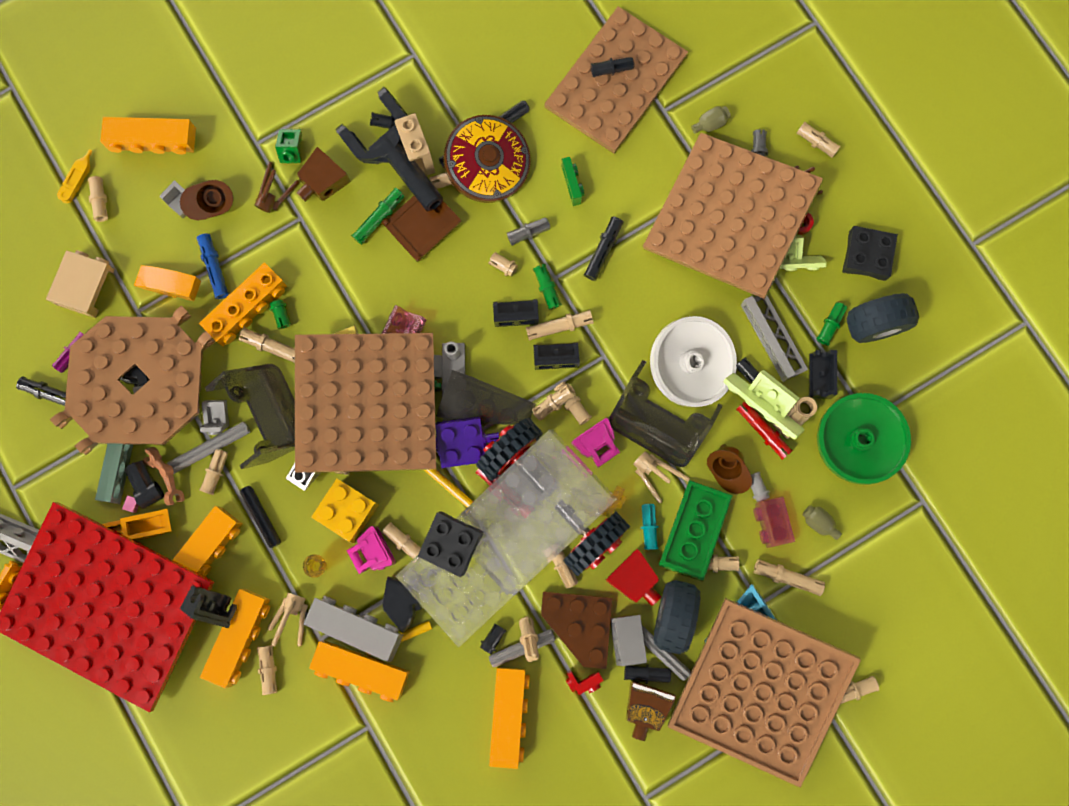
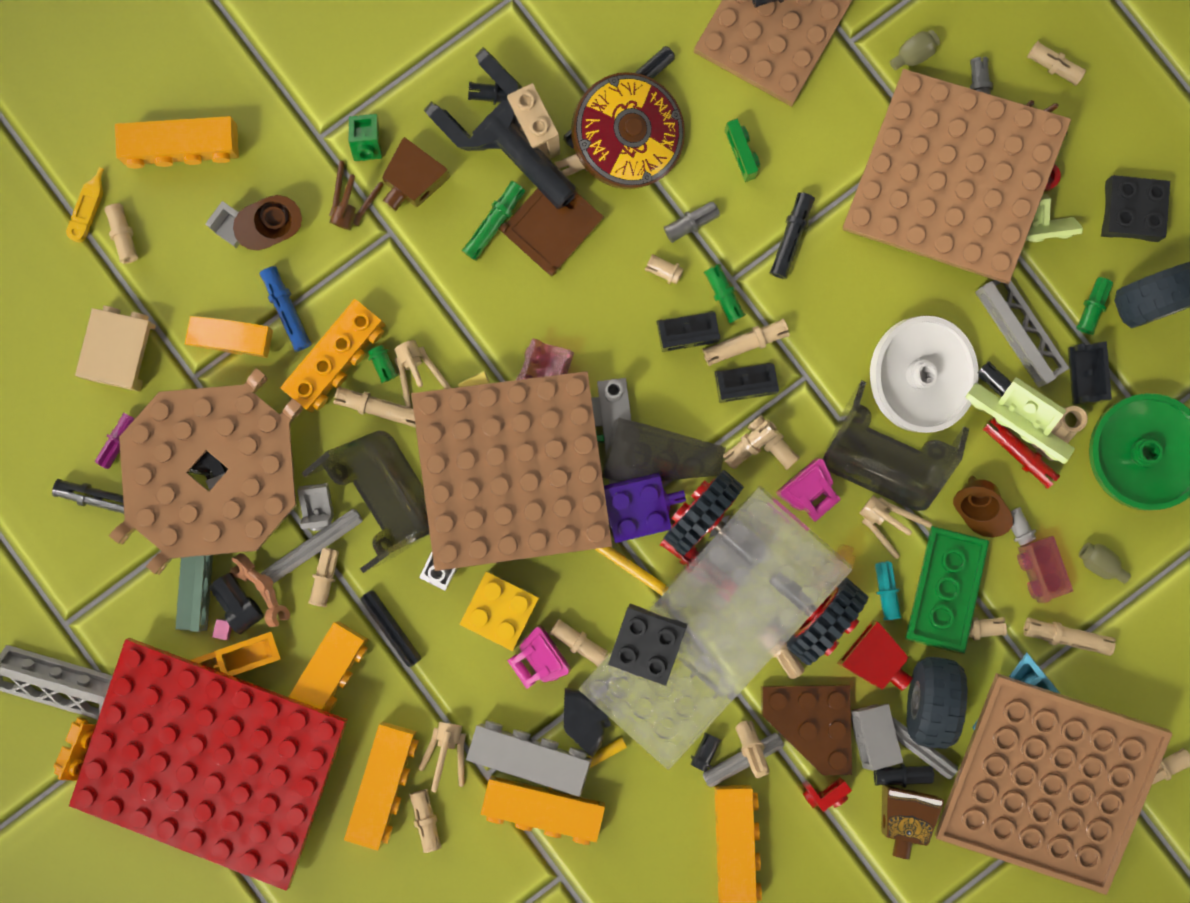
camera: 10 degrees left, 5 degrees up
black hinge [180,585,237,628] -> none
clear yellow cone [303,554,327,578] -> none
none -> tan plant [394,340,451,408]

